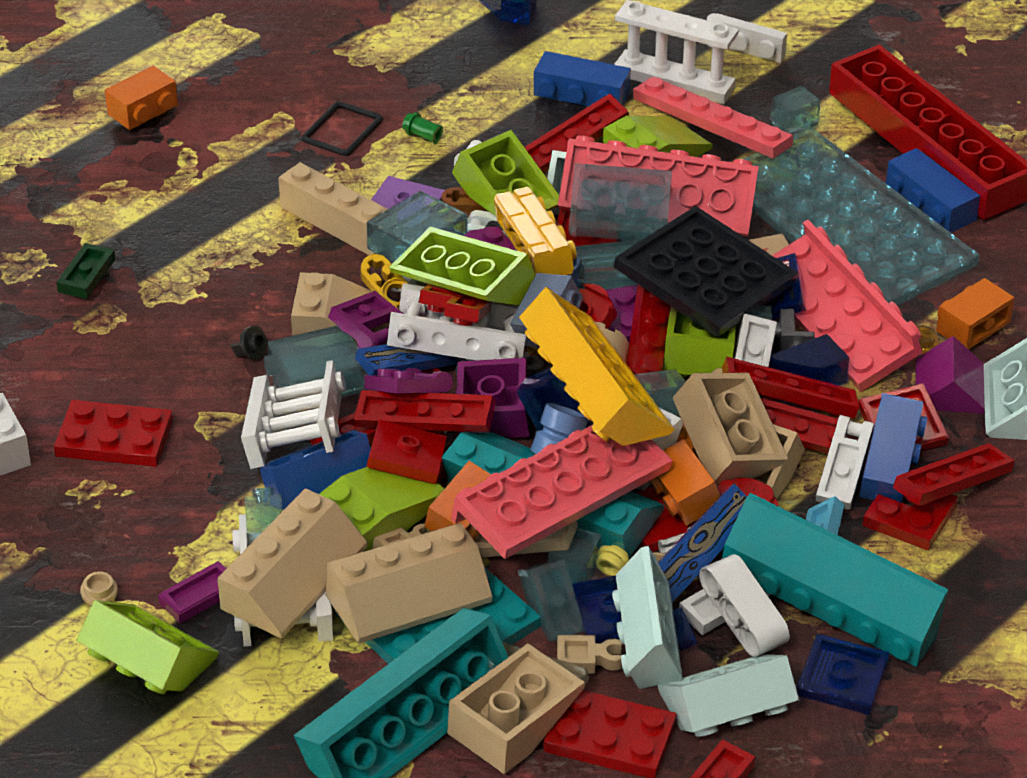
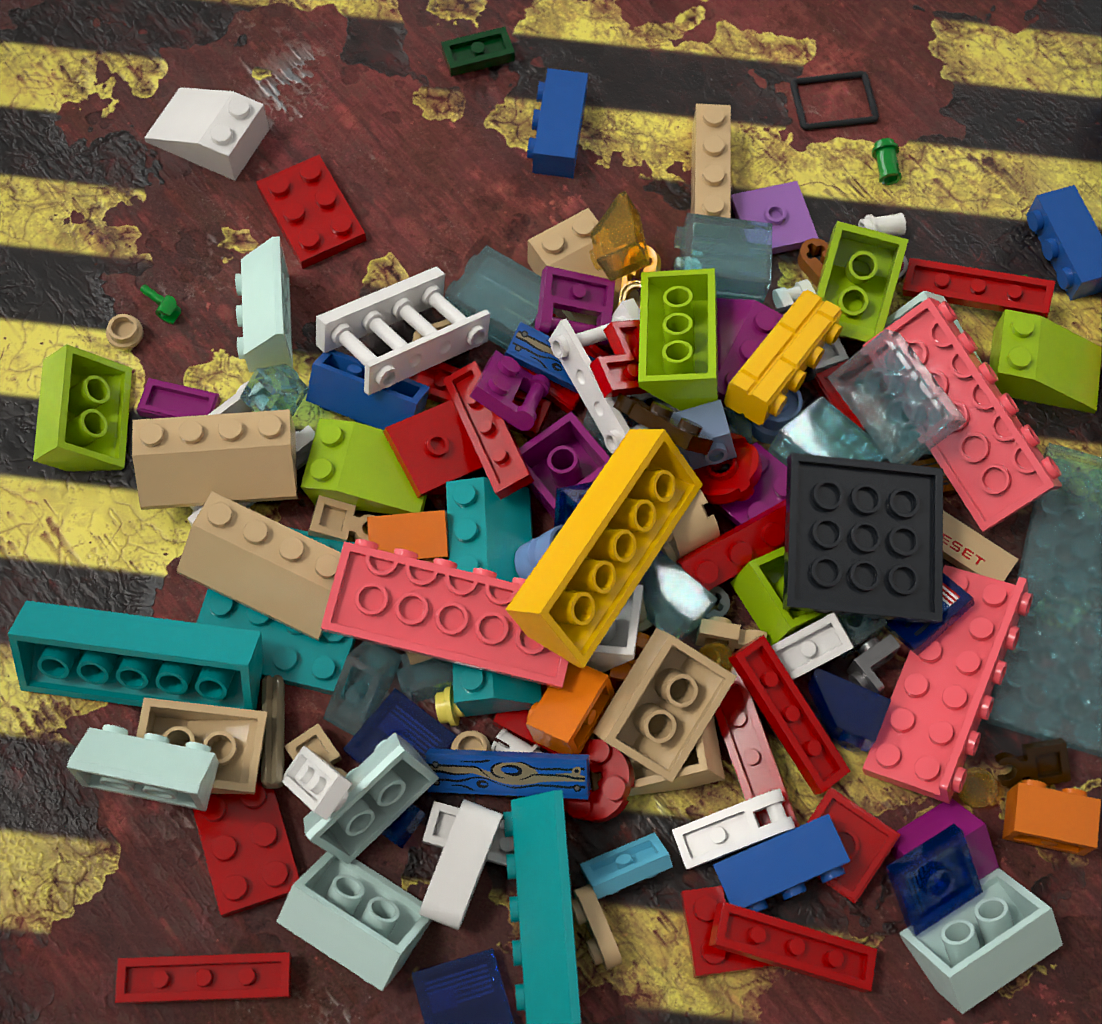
camera: 50 degrees right, 25 degrees up
pearl dark grey plate [230,326,267,360] -> none
none -> light aqua slope [67,725,219,811]
none -> green hand [140,284,182,324]
none -> light aqua slope [235,236,293,372]
none -> white plate [282,746,352,820]
none -> blue brick [527,68,588,178]
none -> clear yellow slope [589,191,651,281]
none -> dark brown plate [613,393,713,455]
none -> clear blue tile [886,823,983,936]
none -> dark brown plate [995,738,1071,787]

